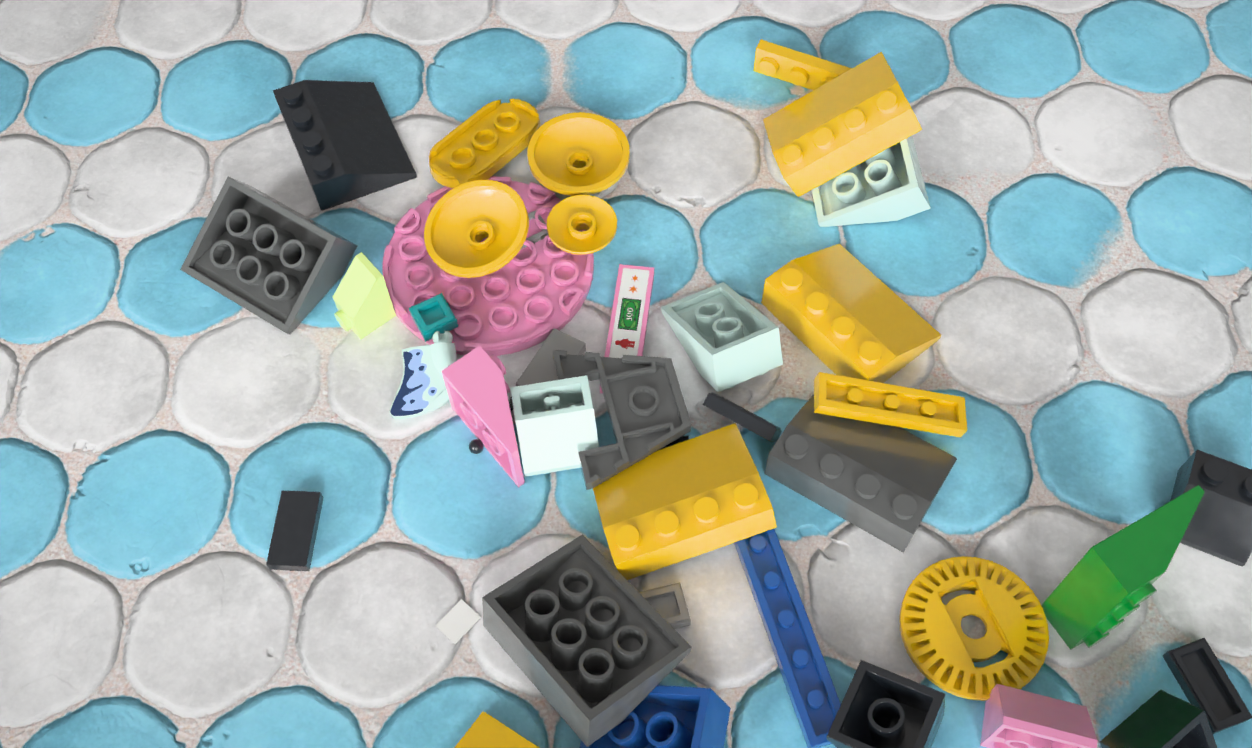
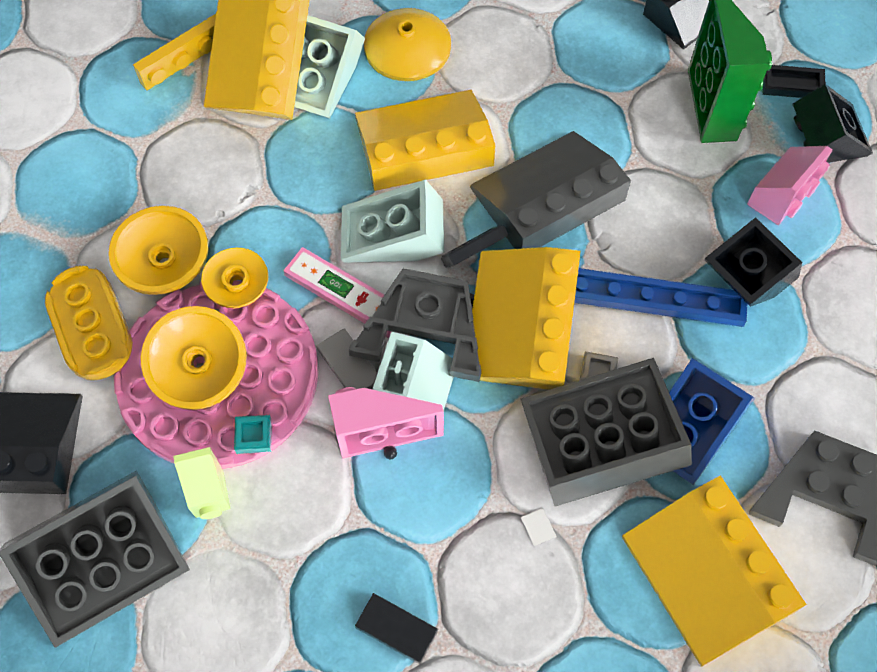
camera: 65 degrees left, 5 degrees up
arm [390,331,458,419] -> none
yellow plate [814,372,967,438] -> none
yellow piece [899,556,1049,701] -> none
none -> yellow dish [364,8,451,81]

